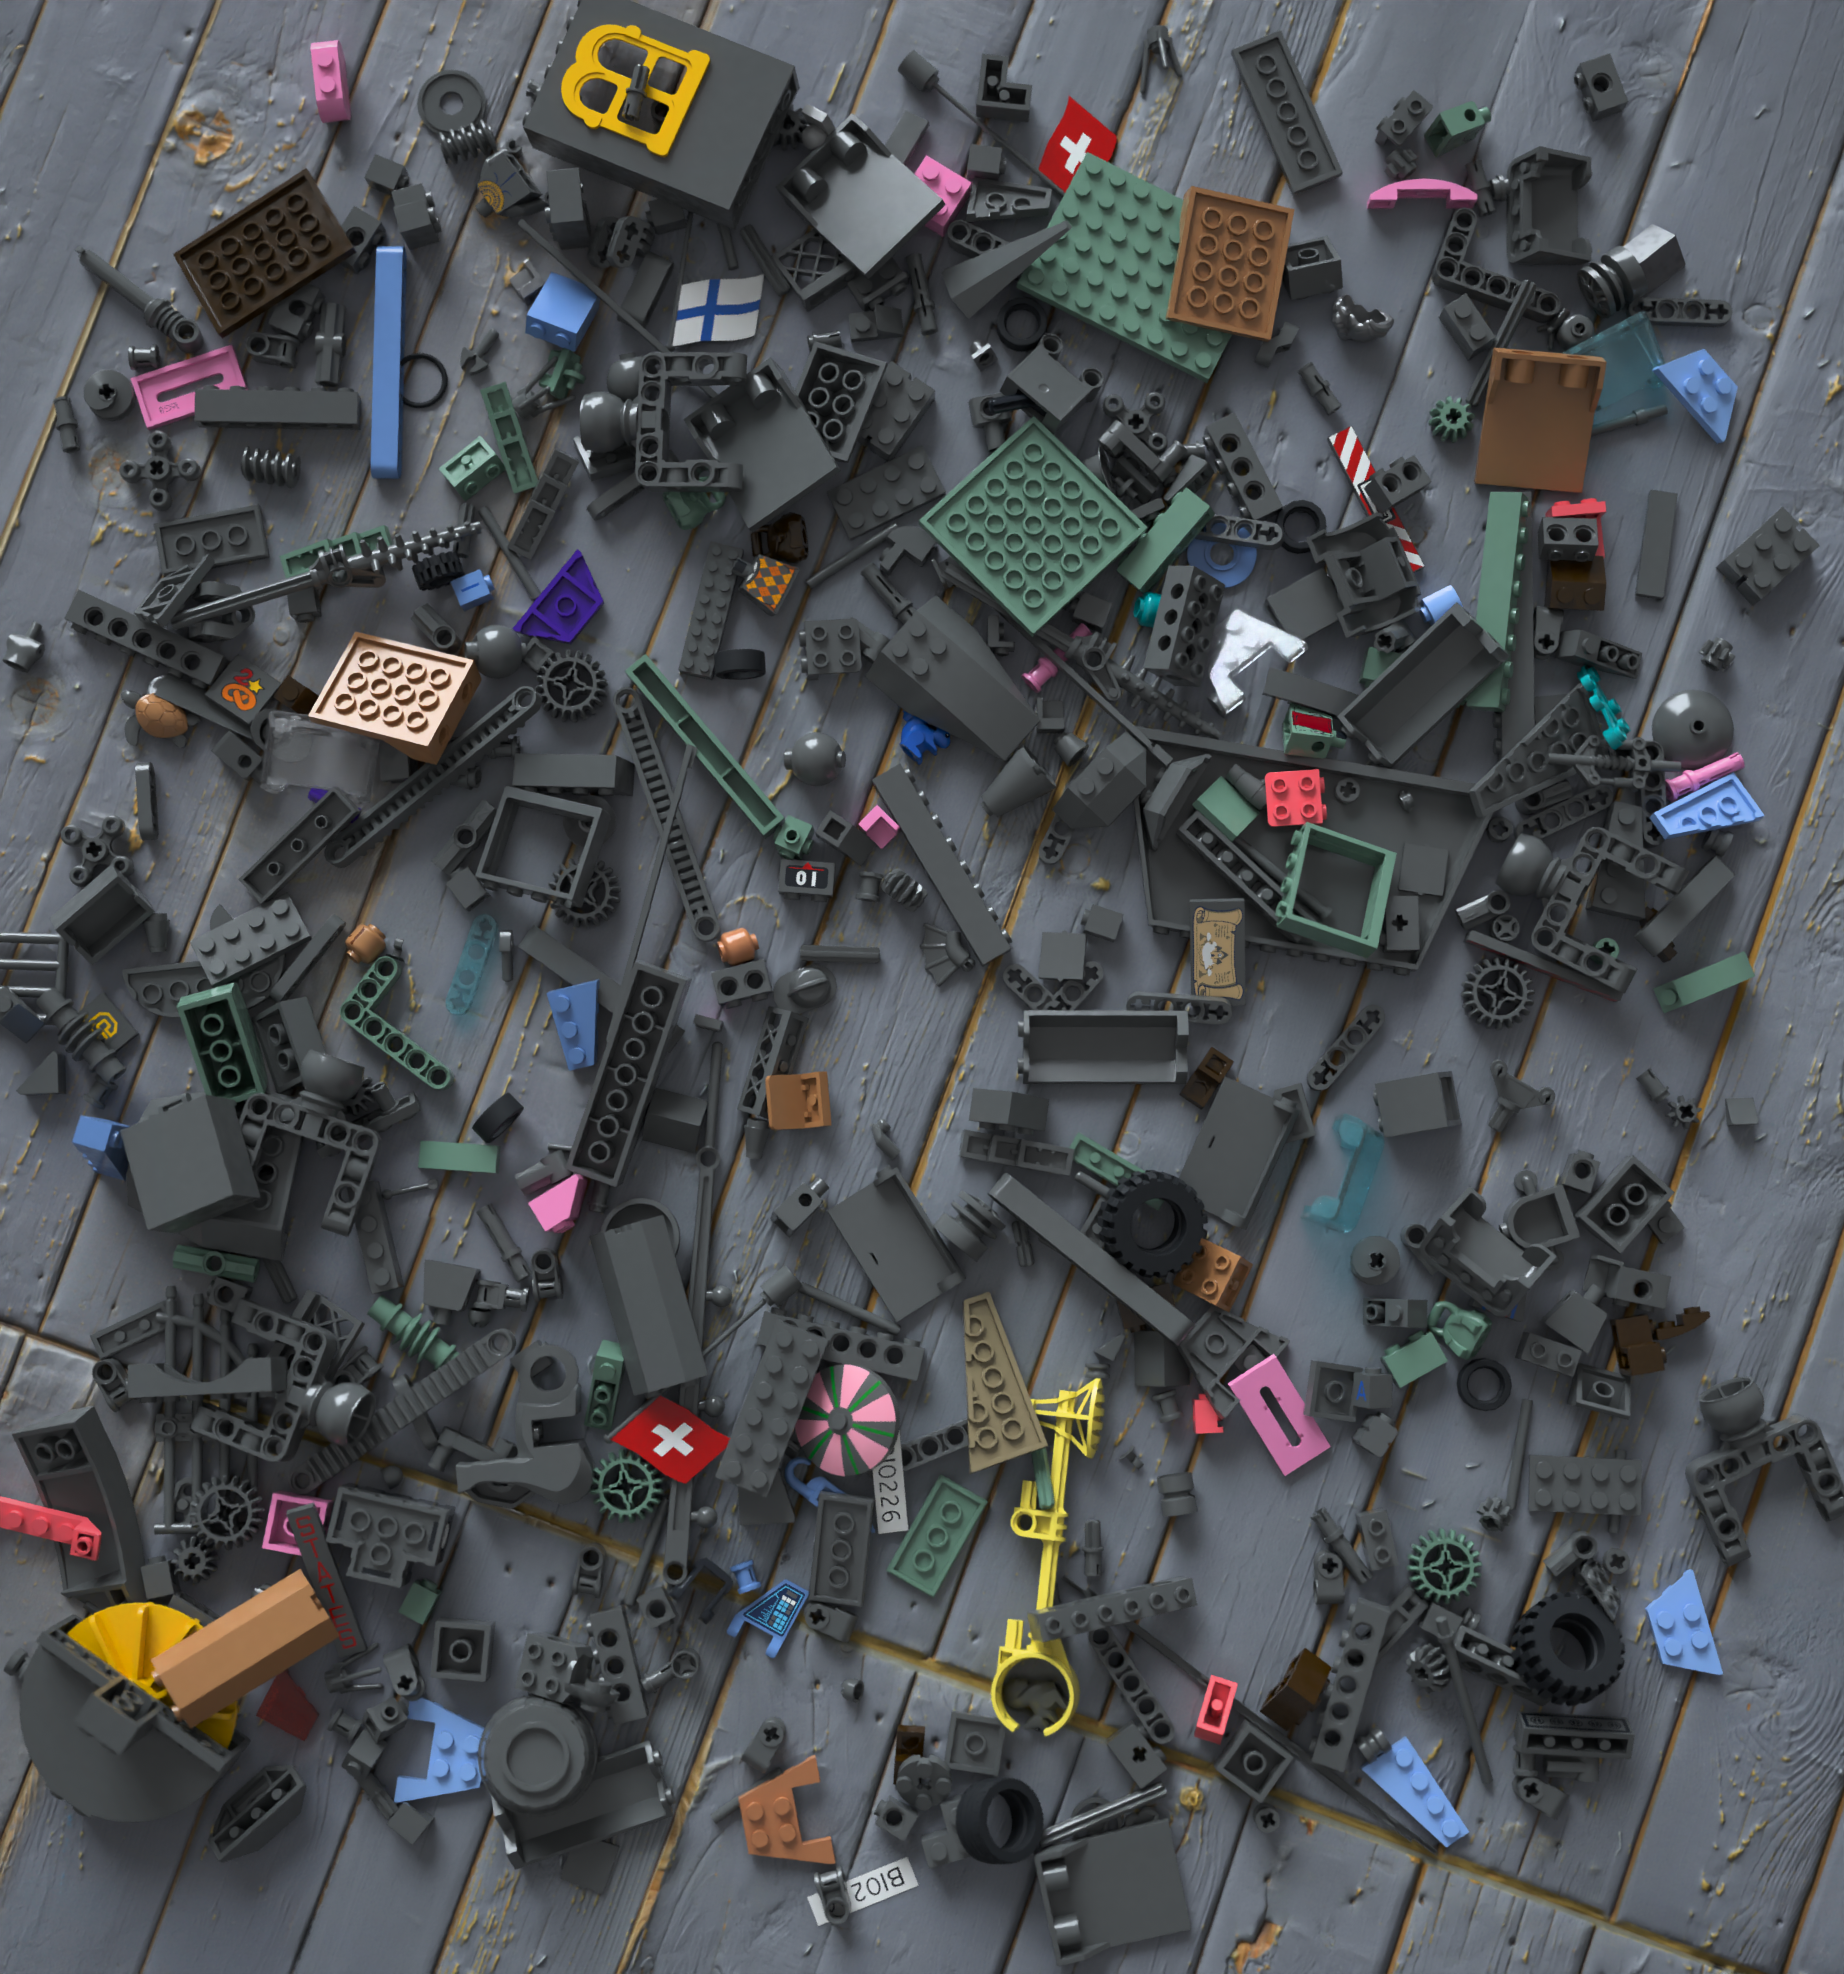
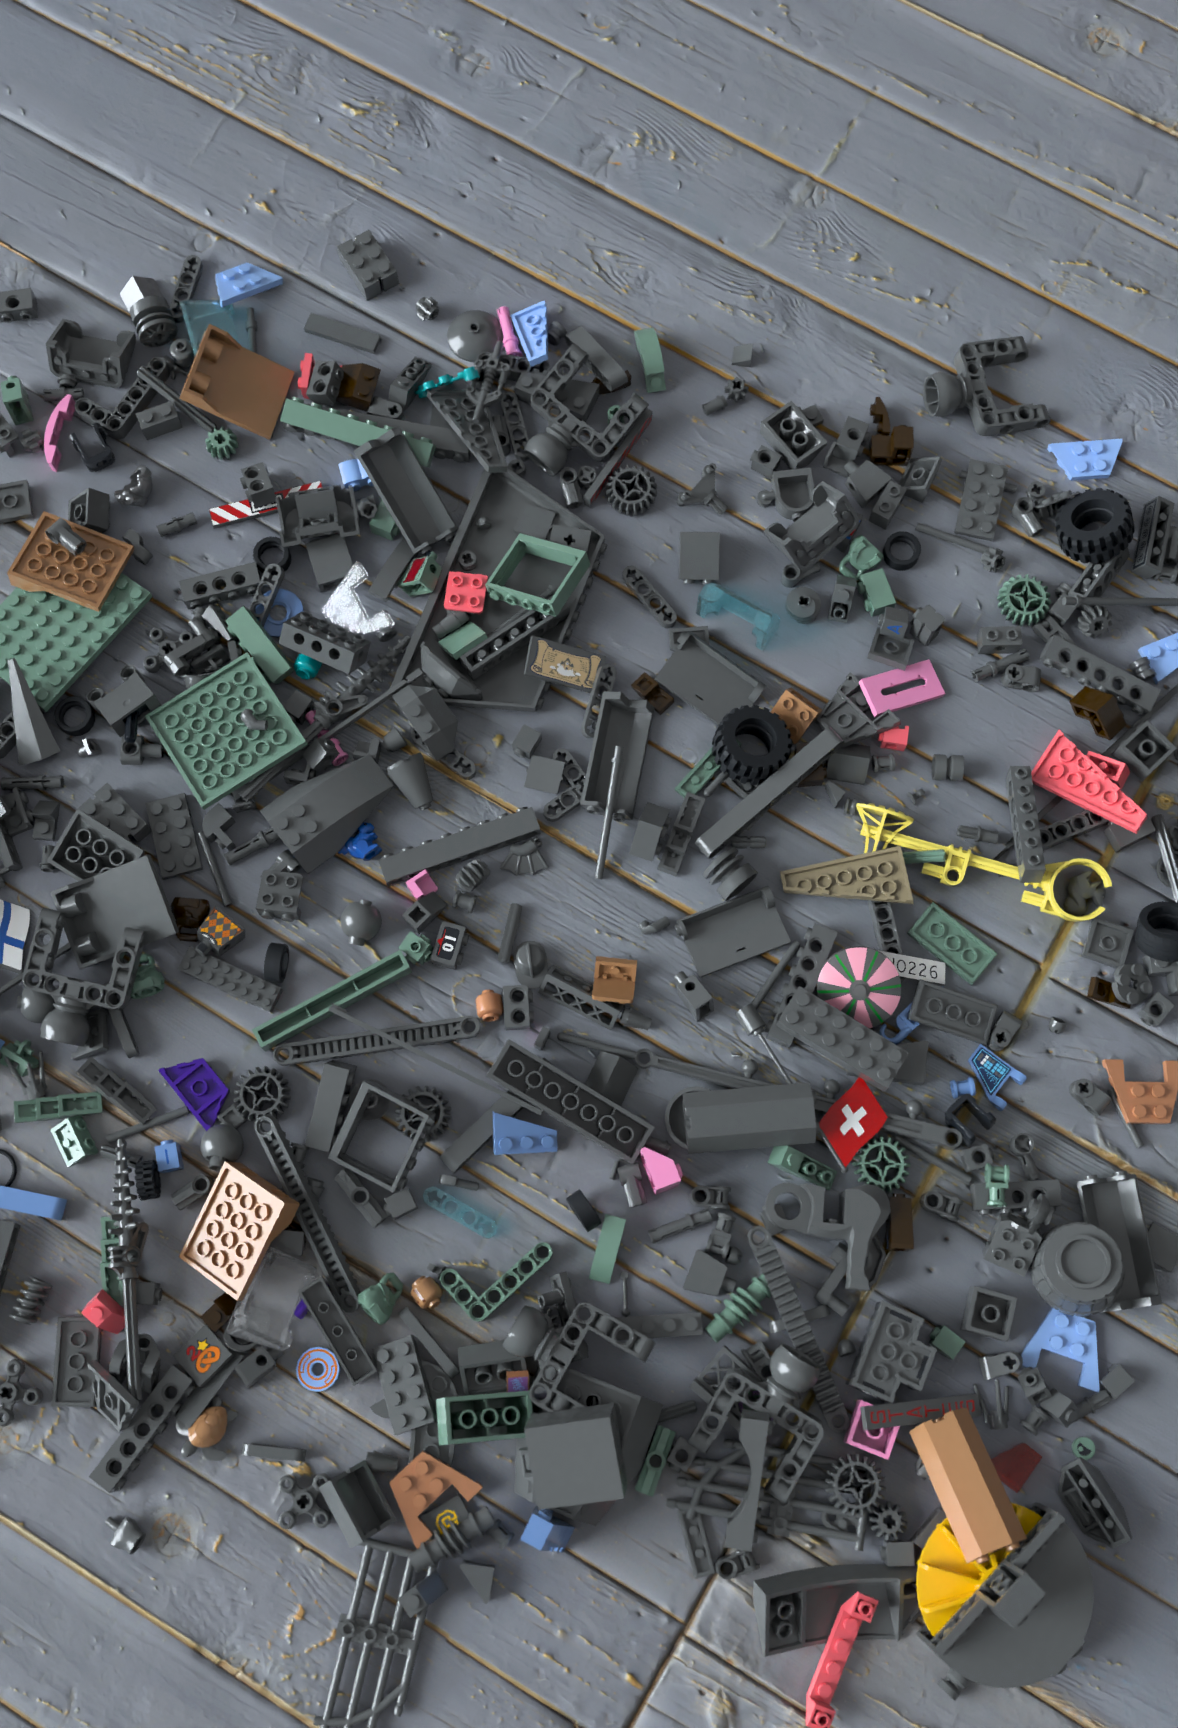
camera: 80 degrees left, 10 degrees down
none -> dark grey piece [45,518,87,555]
none -> black piece [69,422,115,472]
none -> coral slope [81,1289,125,1334]
none -> dark grey arm [241,709,268,730]
none -> light blue tile [296,1347,340,1392]
none -> dark grey brick [302,738,340,770]
none -> sand green piece [357,1273,403,1325]
none -> nougat wing [389,1450,483,1549]
none -> tile [506,1370,529,1392]
none -> dark grey bar [594,746,624,879]
none -> dark brown slope [885,1193,914,1252]
none -> sand green connector [985,1163,1010,1207]
none -> coral wing [1031,730,1147,834]
none -> sand green tile [1072,1437,1095,1460]

